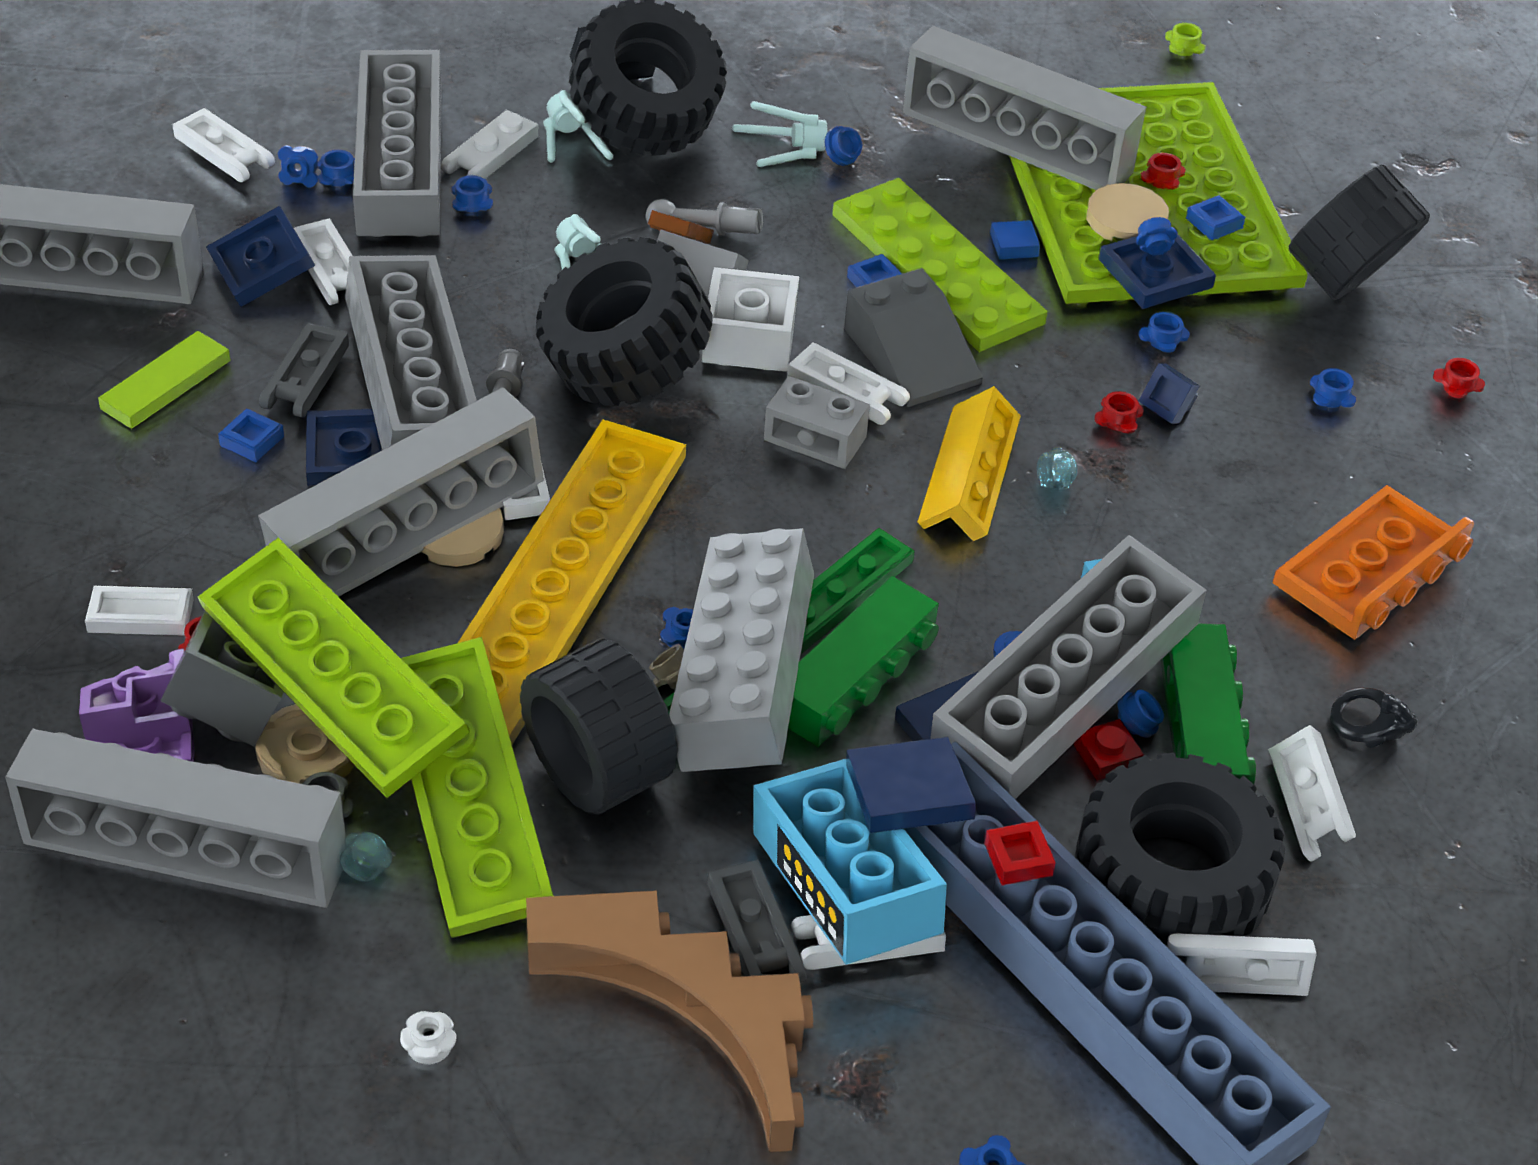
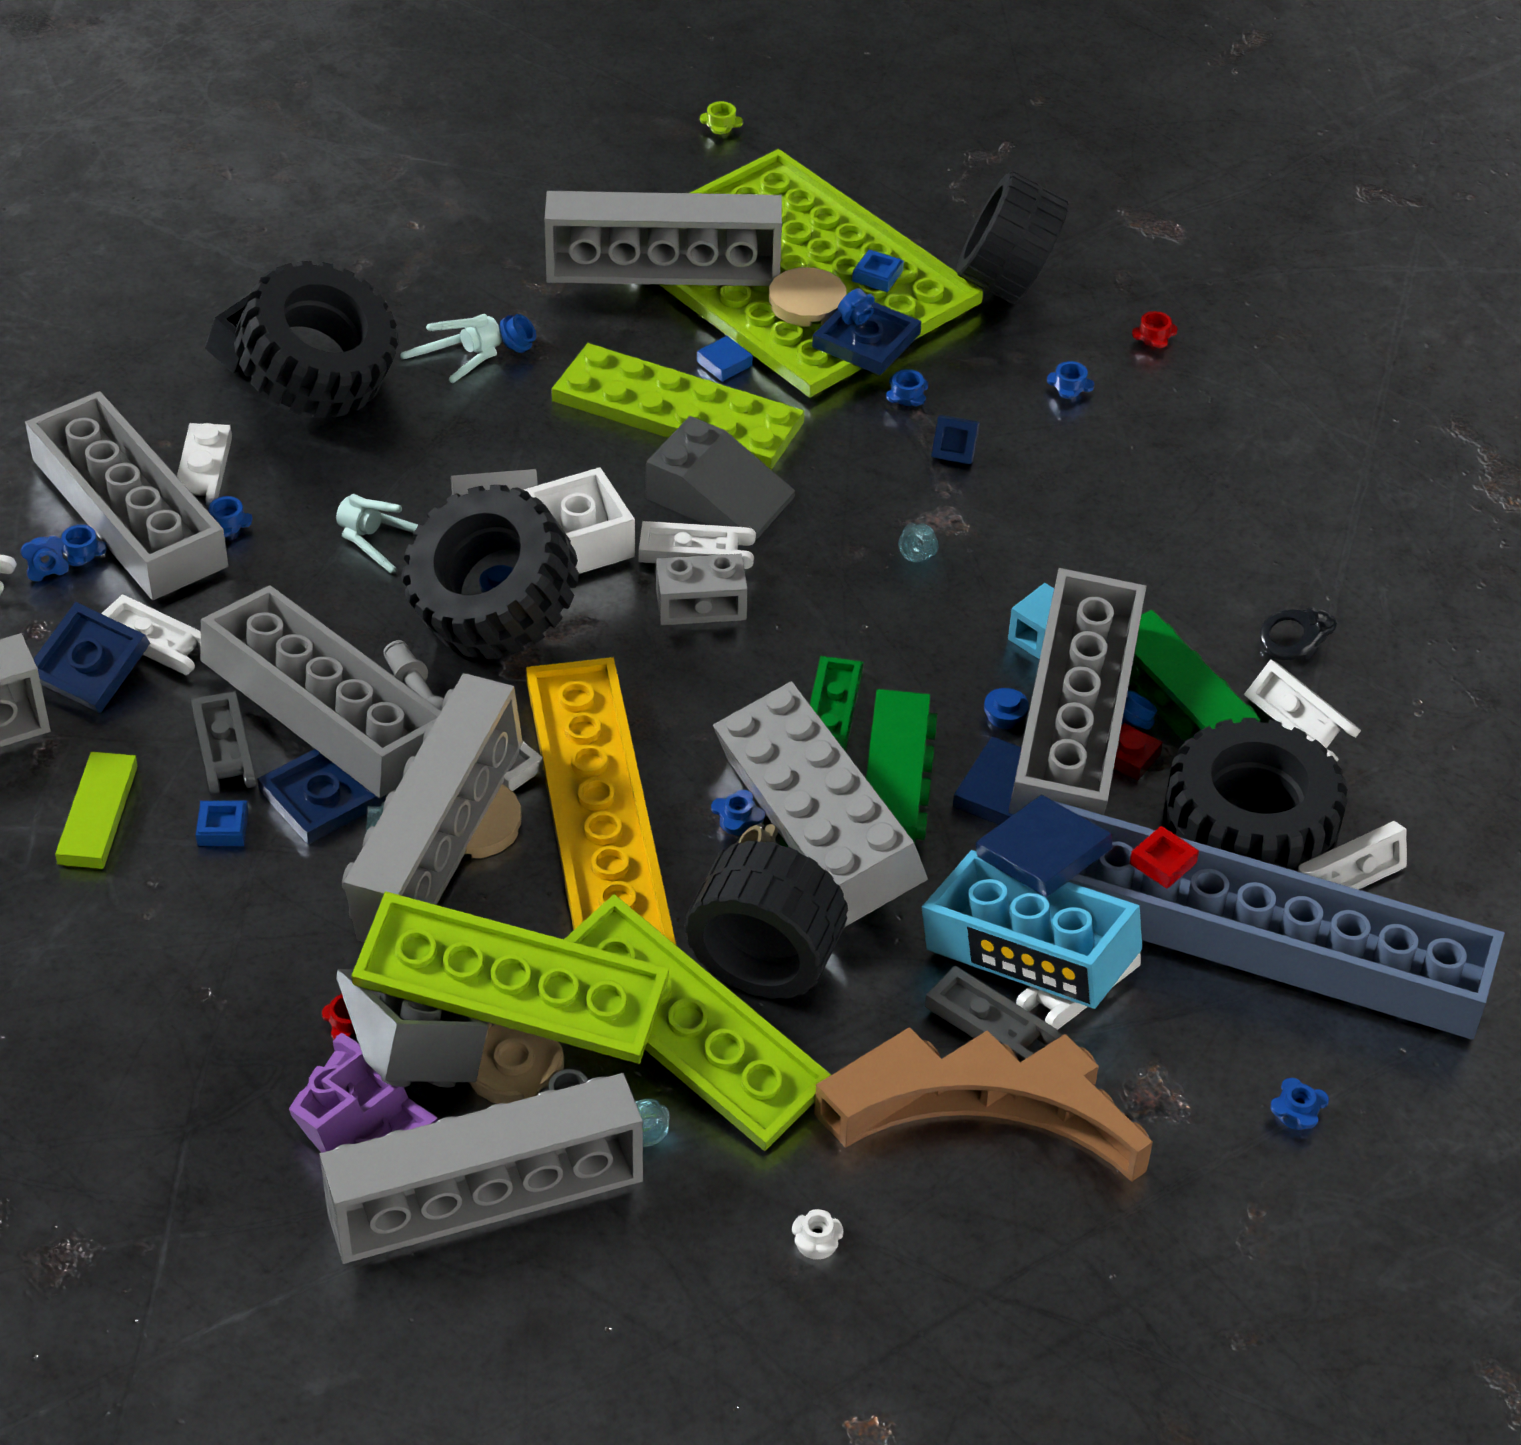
camera: 30 degrees left, 0 degrees up
white tile [85,586,194,636] -> none
light aqua plant [543,90,613,162] -> none
light grey pin [646,199,763,236] -> none
dark orange tile [648,210,714,244] -> none
blue tile [847,254,902,287] -> none
yellow panel [918,386,1021,541] -> none
red plate [1094,391,1144,433] -> none
red plate [1141,153,1186,190] -> none
orange bracket [1272,485,1474,640] -> none

